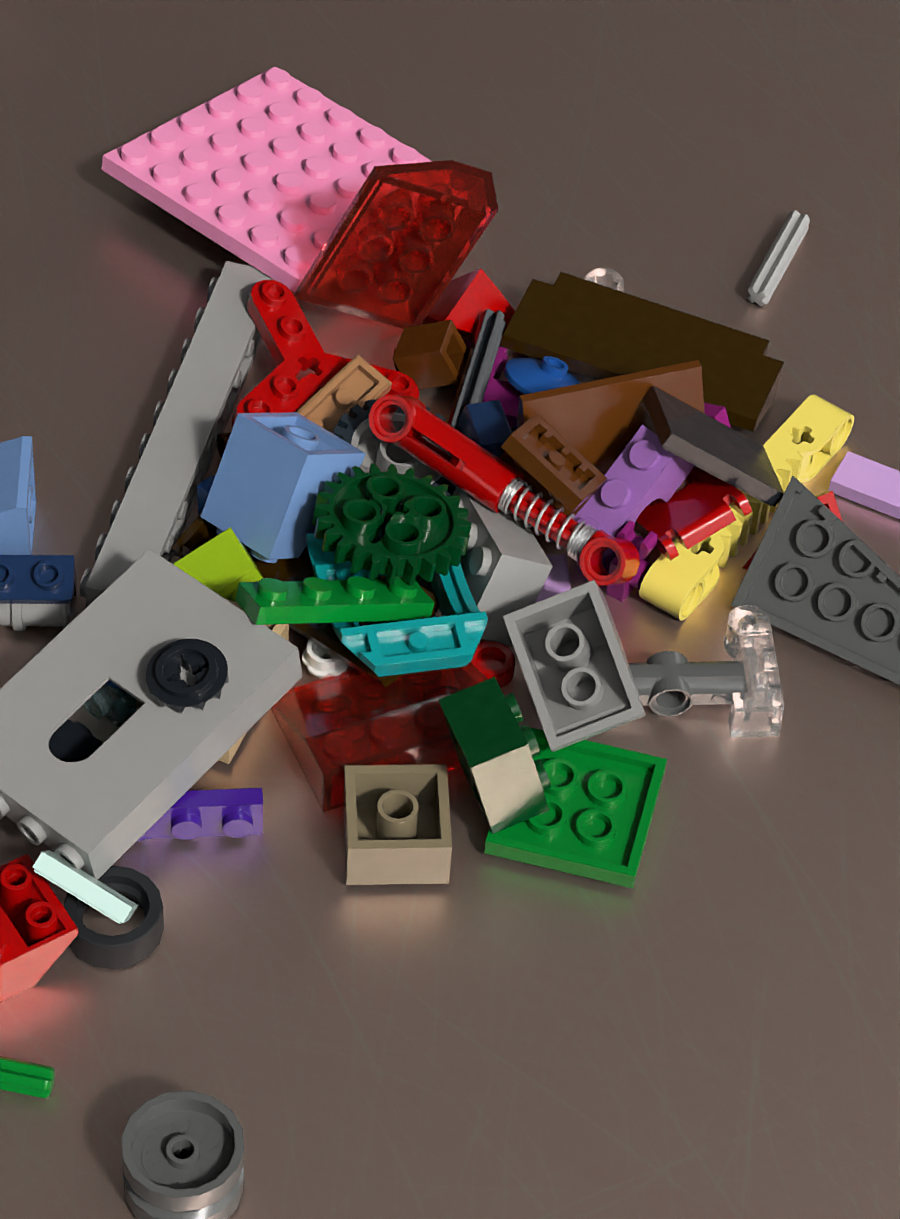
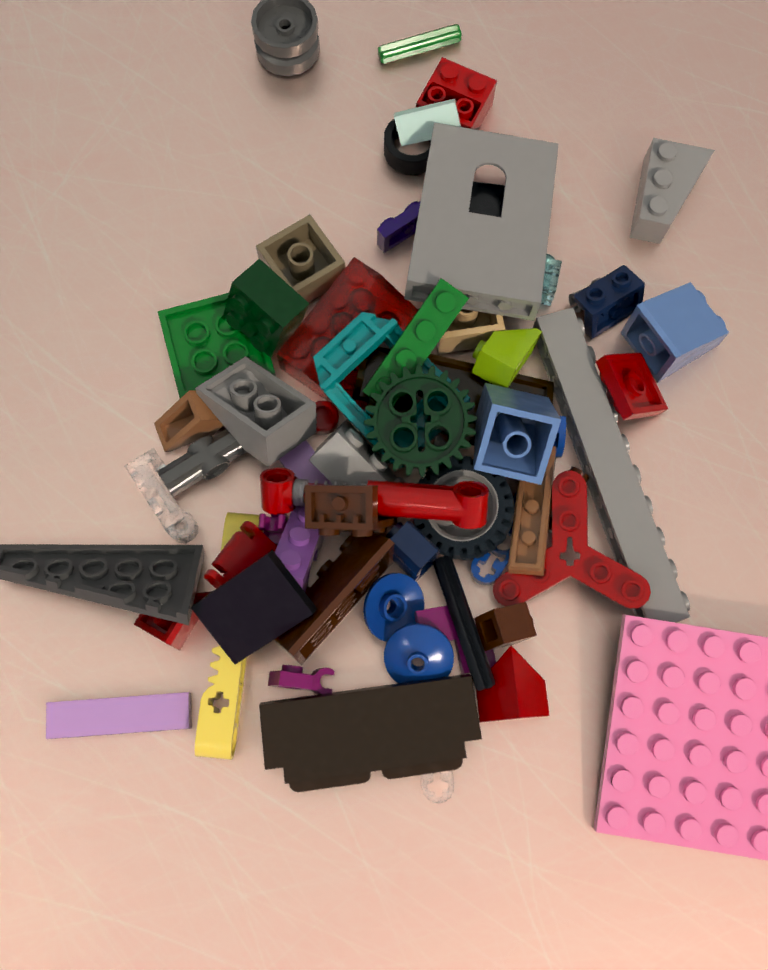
camera: 150 degrees right, 25 degrees up
black gear [146,639,229,713] -> none
clear red slope [295,160,499,329] -> none
light grey axle [746,210,810,306] -> none
none -> medium nougat slope [154,390,224,452]
none -> red plate [595,353,668,420]

